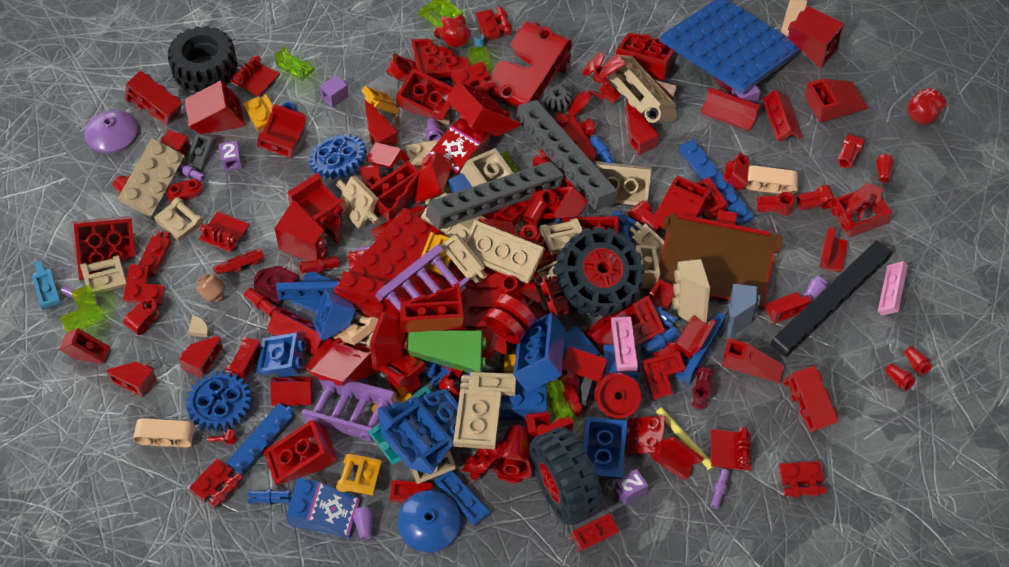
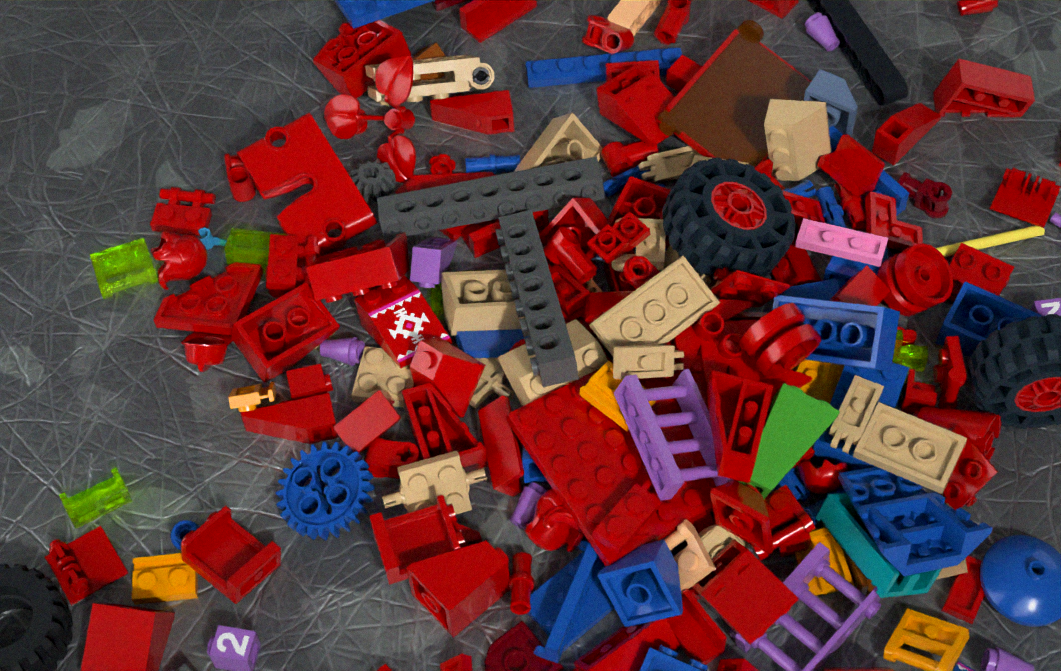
camera: 65 degrees left, 0 degrees up
medium lavender brick [320,75,349,108] -> none
blue tile [435,470,490,527] -> none
red panel [652,437,703,480] -> none
red panel [764,292,811,324] -> none
none -> red brick [286,363,333,401]
none -> medium lavender slope [410,237,457,288]
none -> red slope [587,212,651,263]

